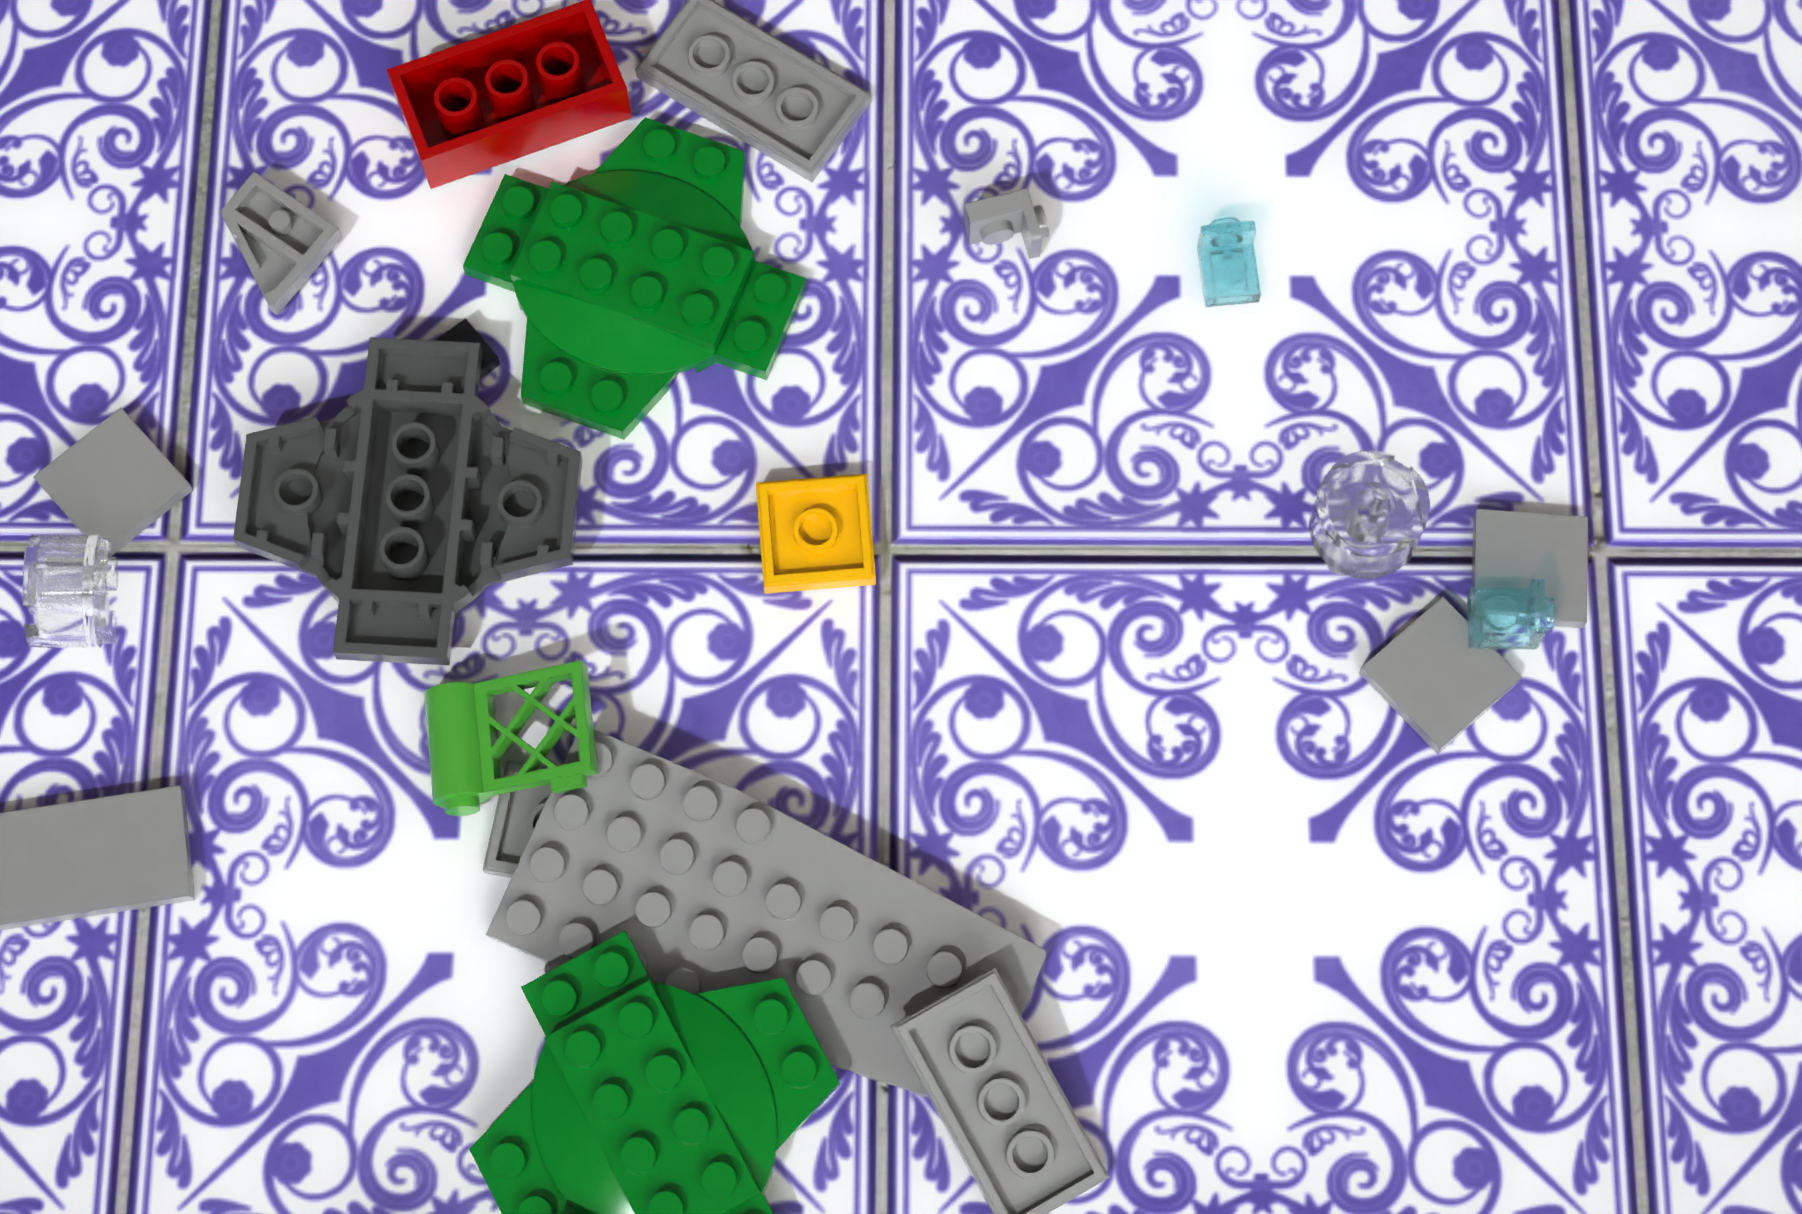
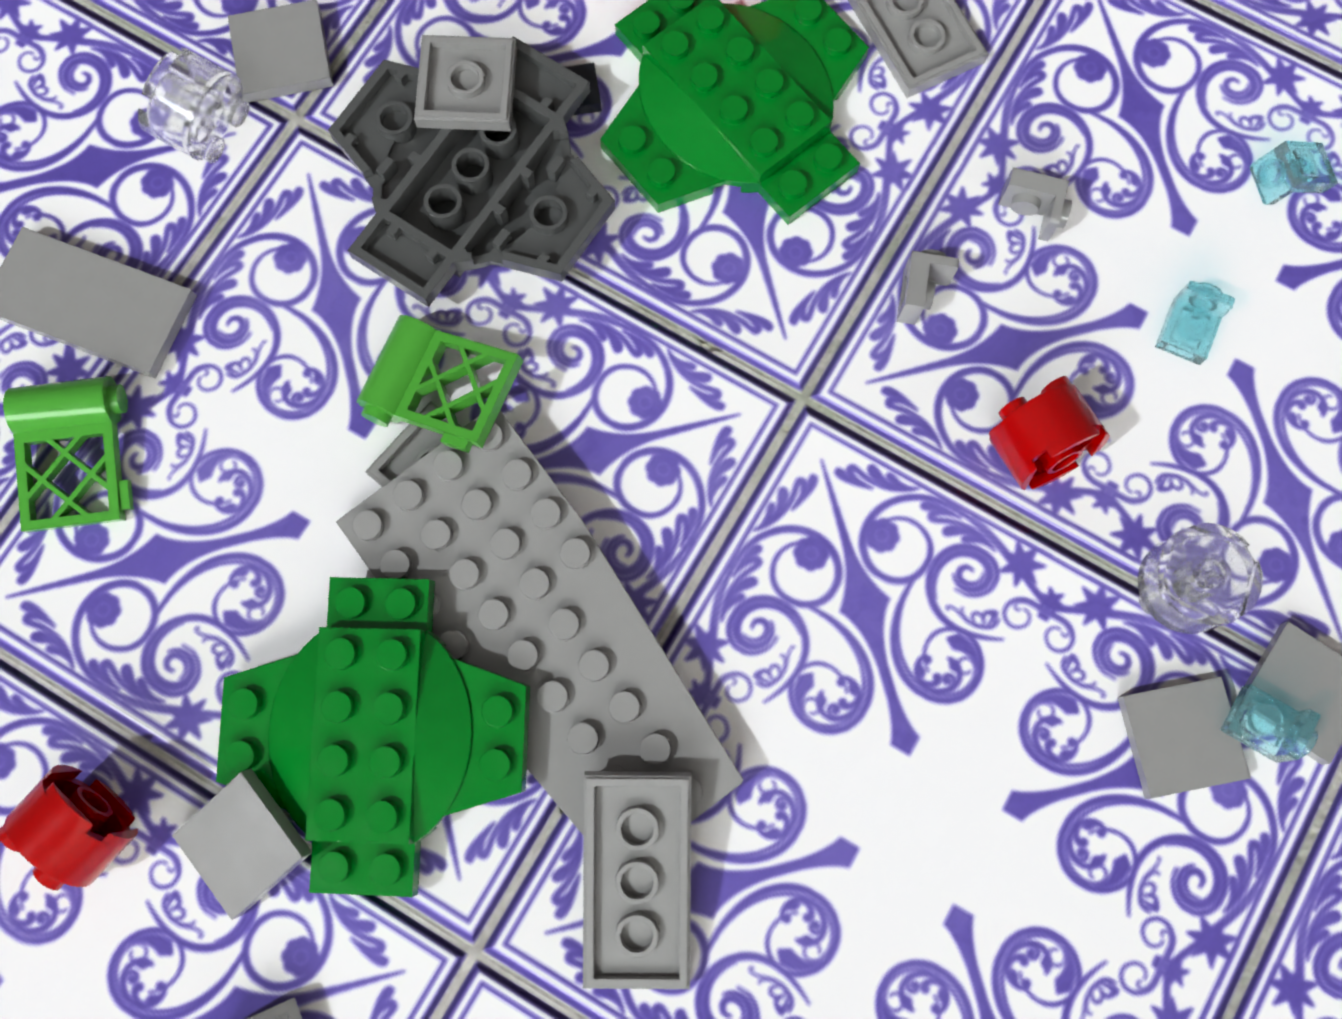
camera: 30 degrees right, 5 degrees up
yellow plate [756,474,876,594] -> none
none -> bright green piece [3,376,134,533]
none -> light grey tile [414,35,517,131]
none -> light grey bracket [896,249,959,325]
none -> red brick [989,376,1110,490]
none -> clear light blue bracket [1250,141,1338,205]

